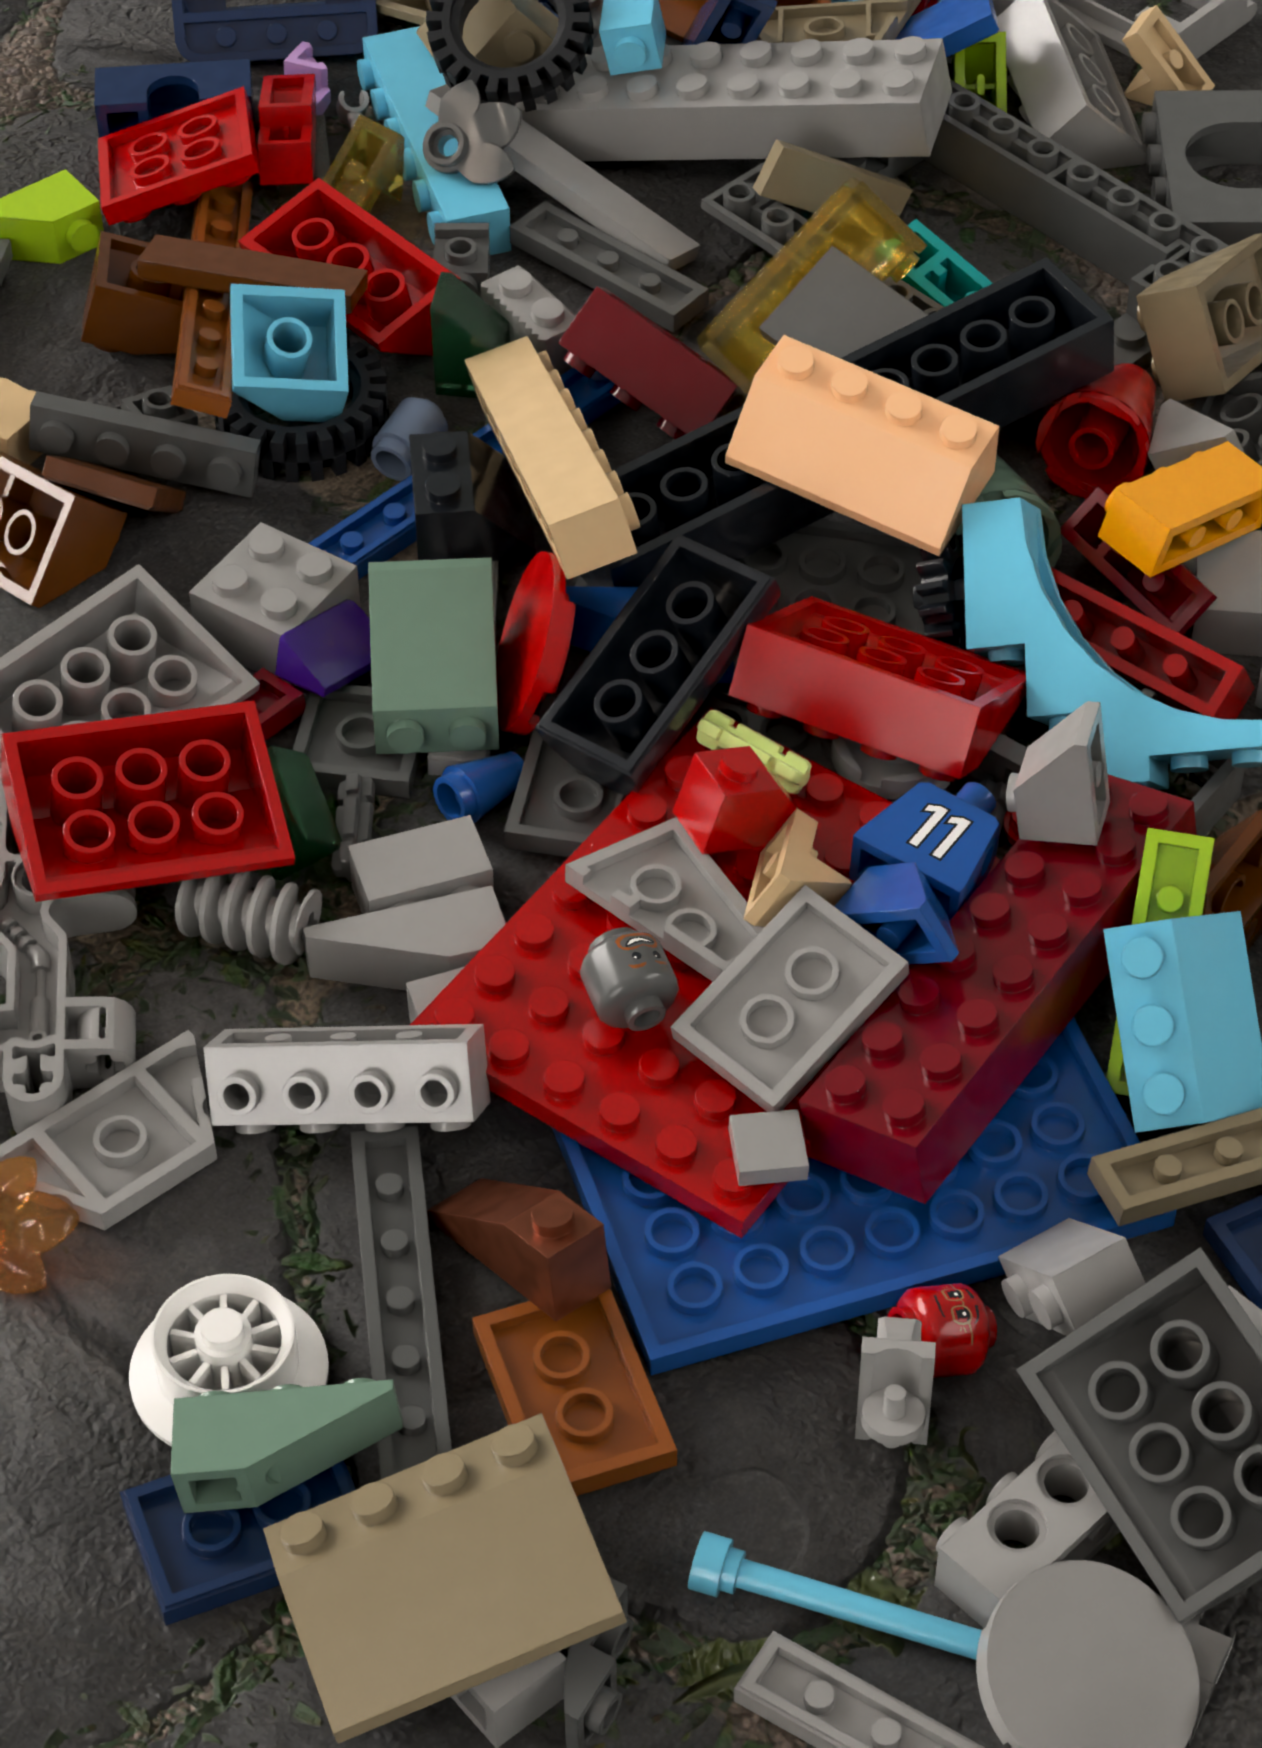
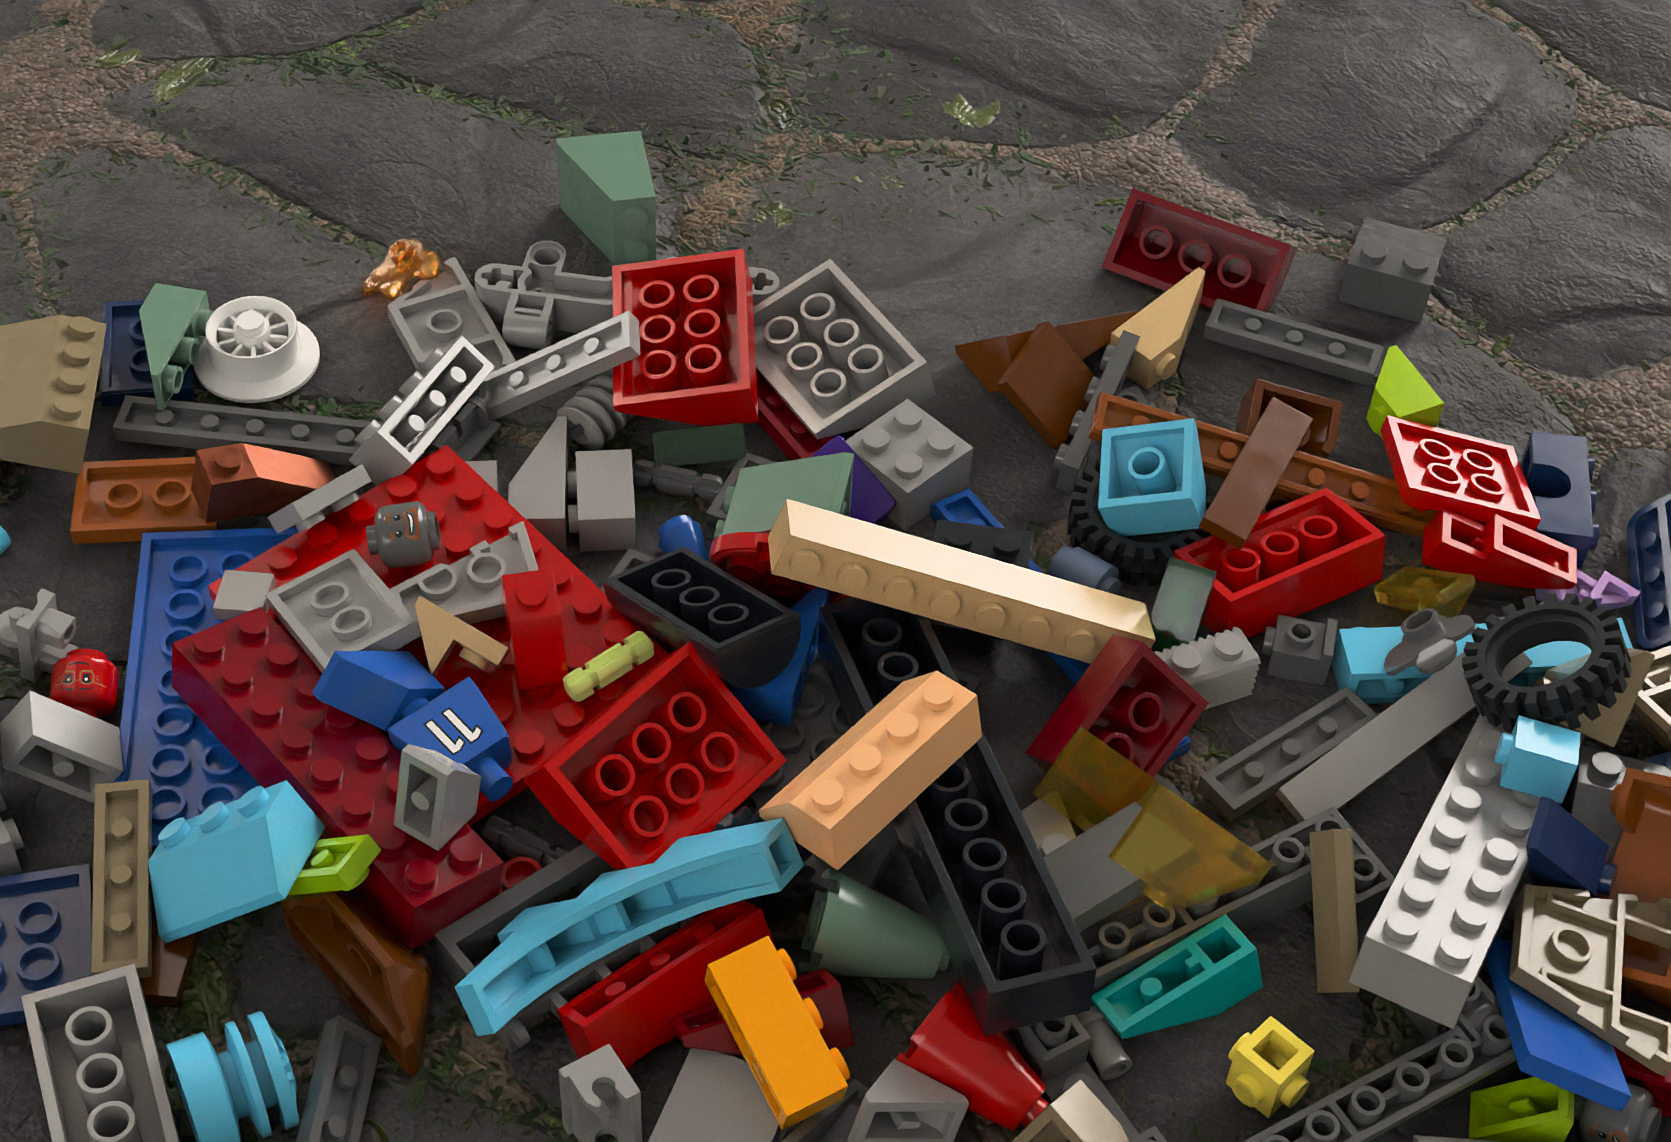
camera: 100 degrees right, 0 degrees up
none -> light grey plate [268,464,372,534]
none -> light grey plate [479,311,640,421]
none -> light yellow brick [1226,1016,1315,1119]

